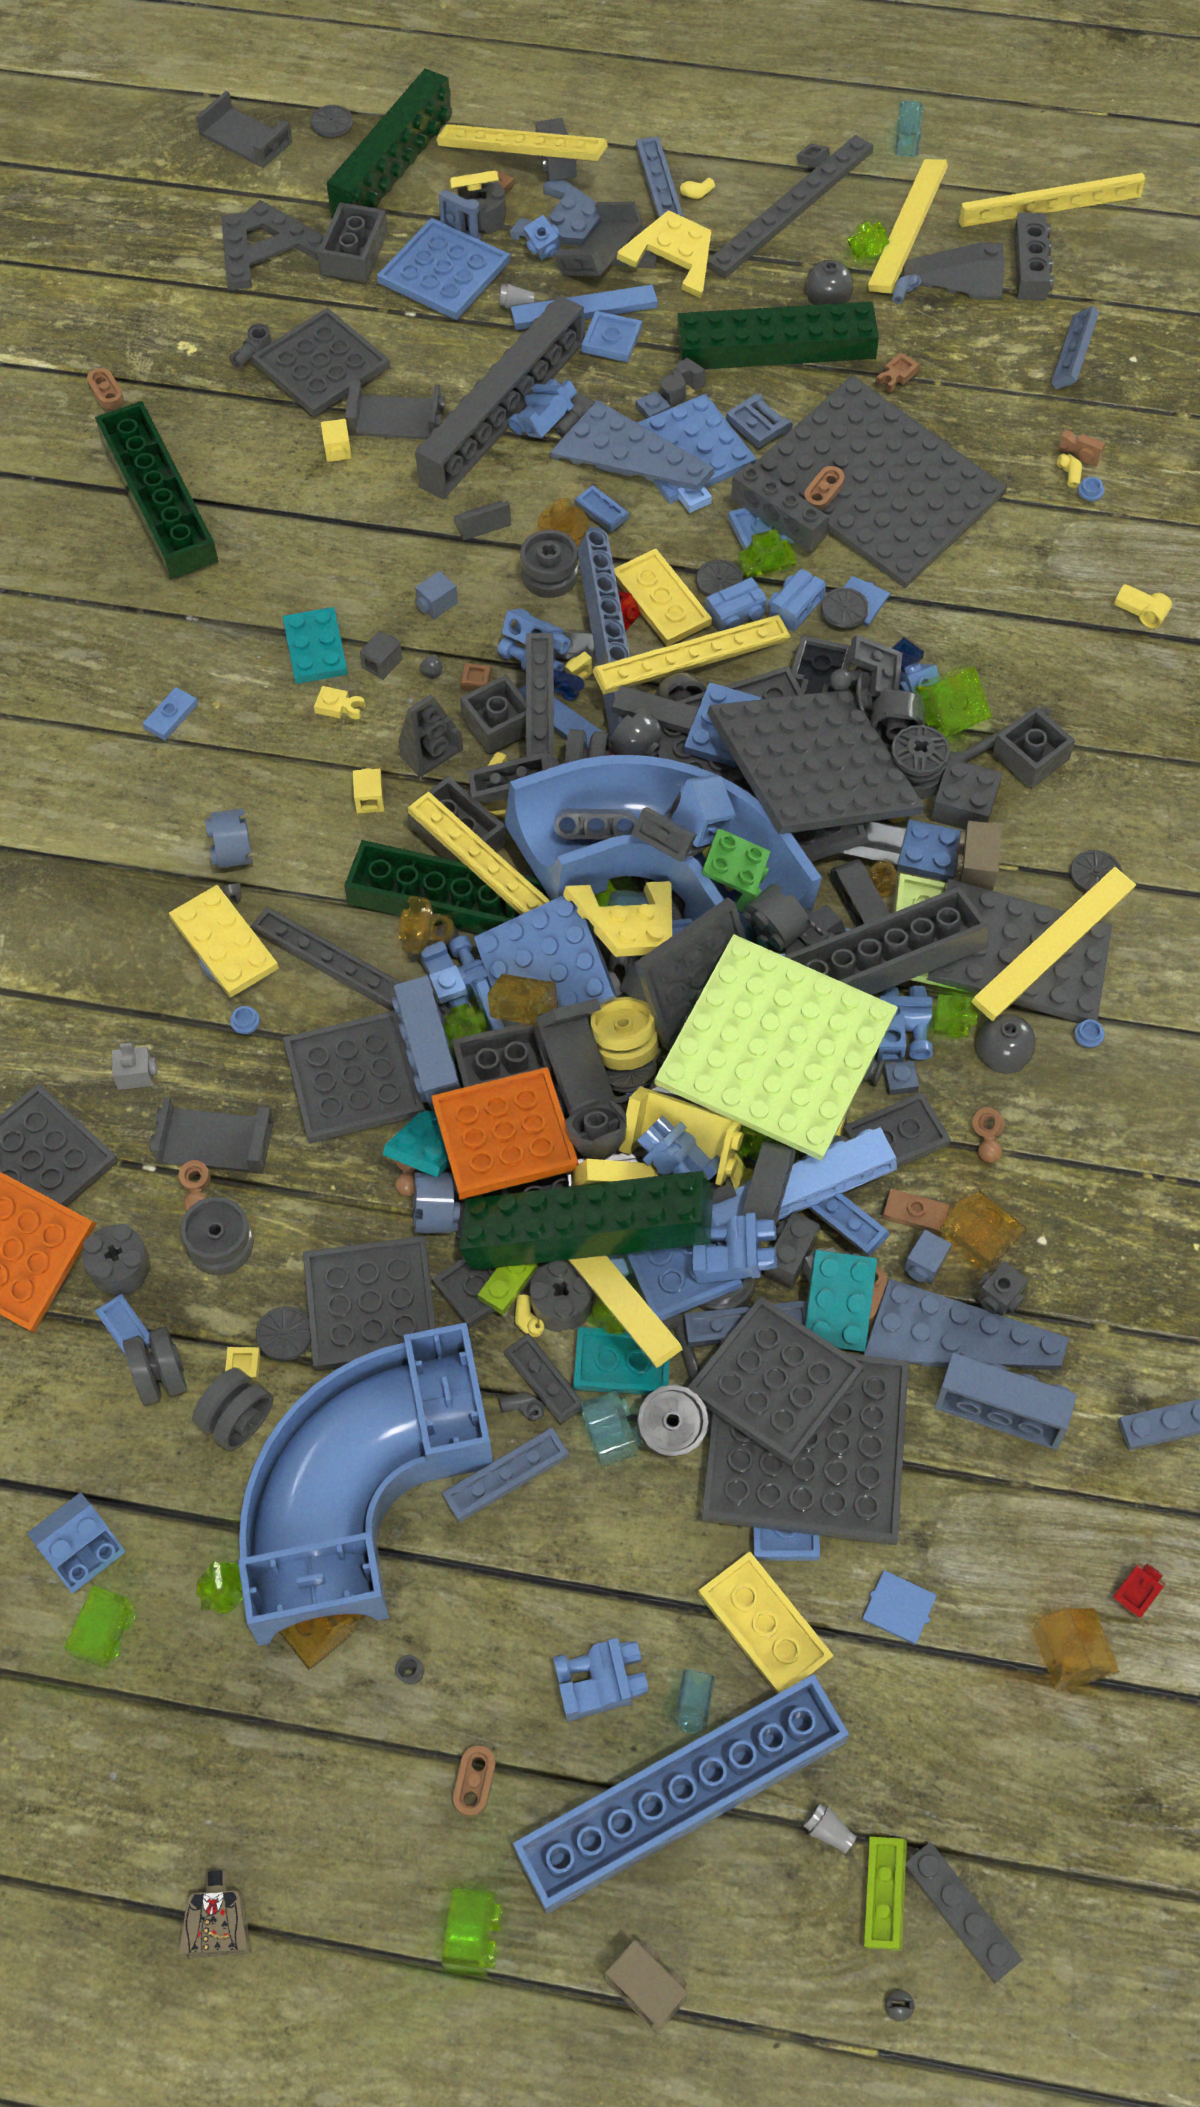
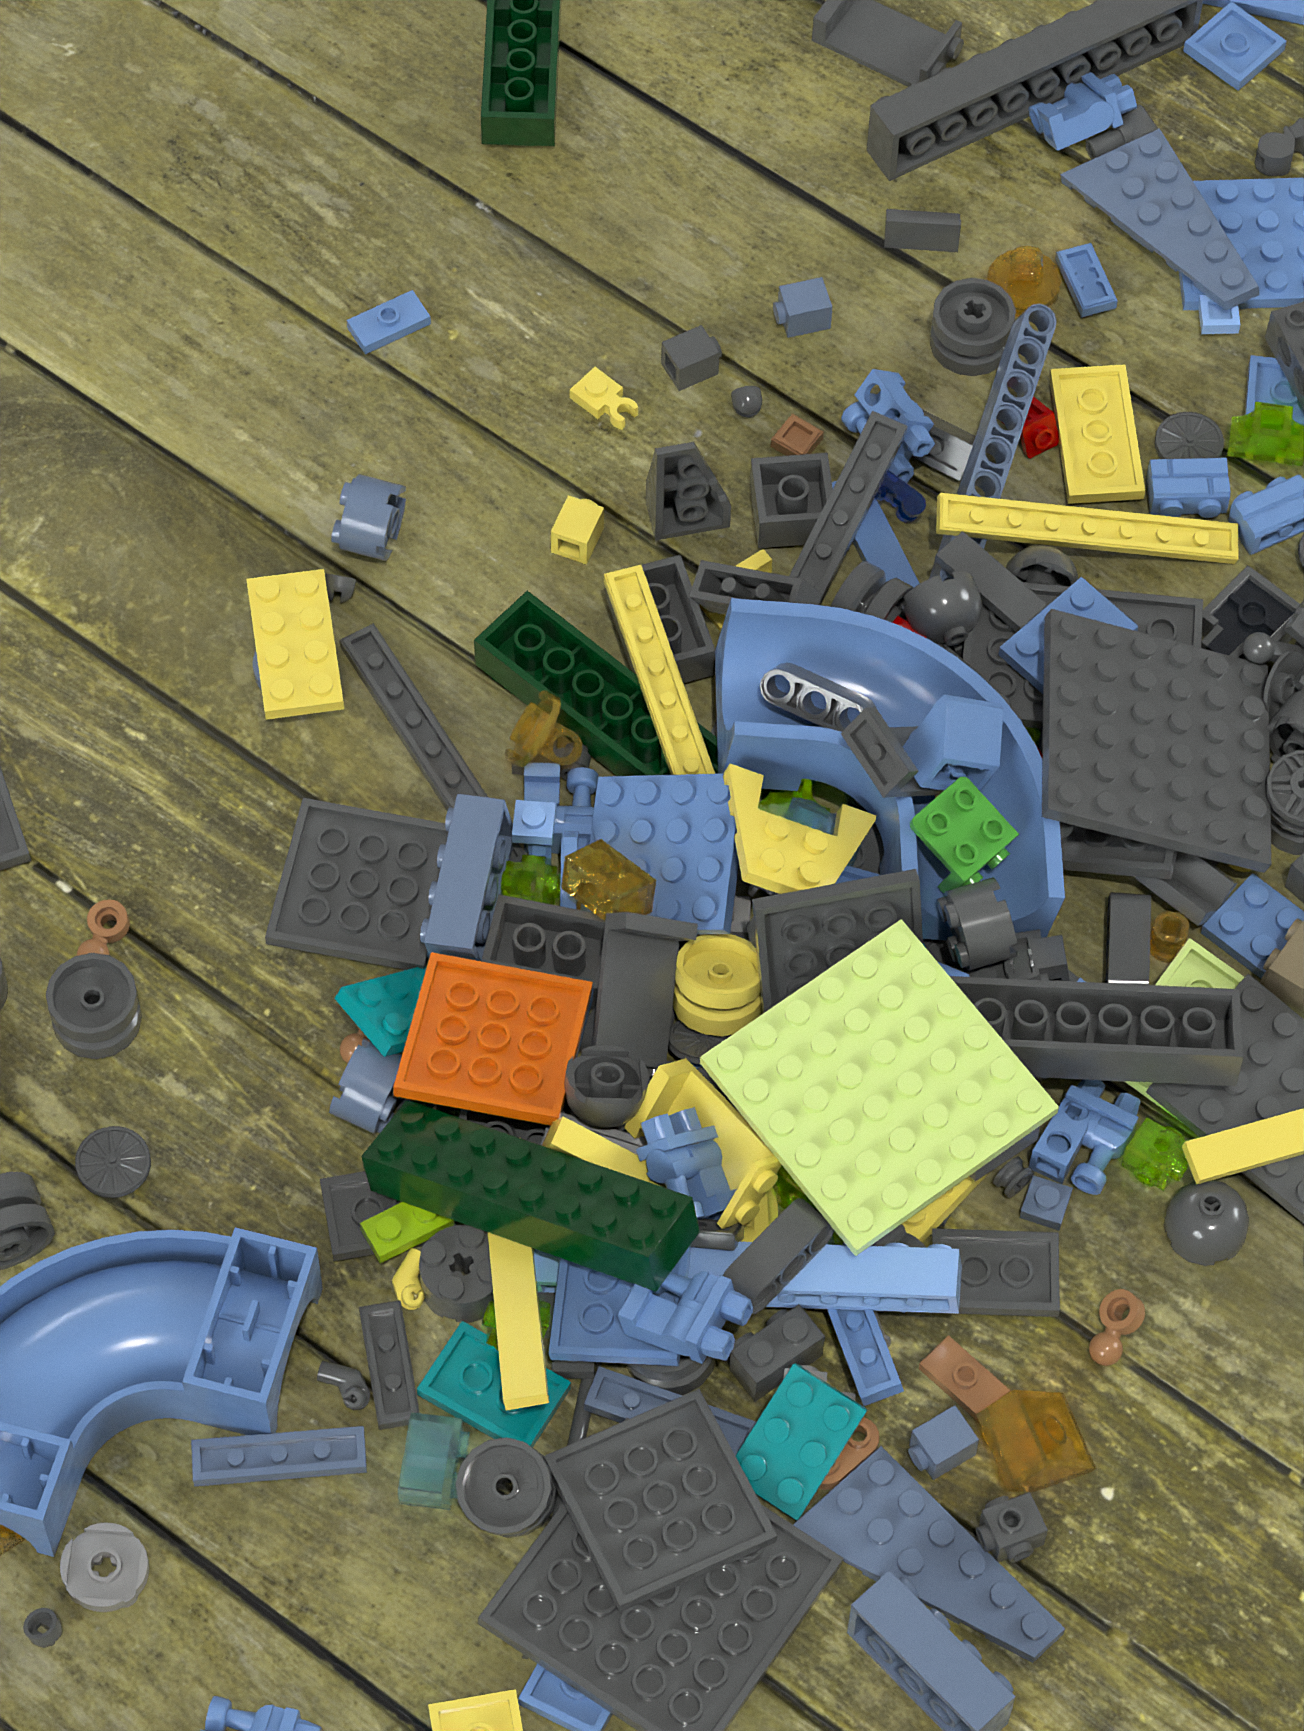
camera: 25 degrees right, 0 degrees up
light grey brick [112,1043,158,1090] -> none
dark grey panel [150,1097,274,1174] -> none
light yellow plate [225,1347,260,1381] -> none
medium blue plate [230,1006,260,1034] -> none
teal plate [282,607,348,684] -> none
dark grey plate [303,1236,436,1371] -> none
light yellow brick [321,419,352,462] -> none
light yellow plate [565,651,592,689] -> none
sand blue plate [636,390,670,419] -> none
none -> light grey plate [60,1523,149,1612]

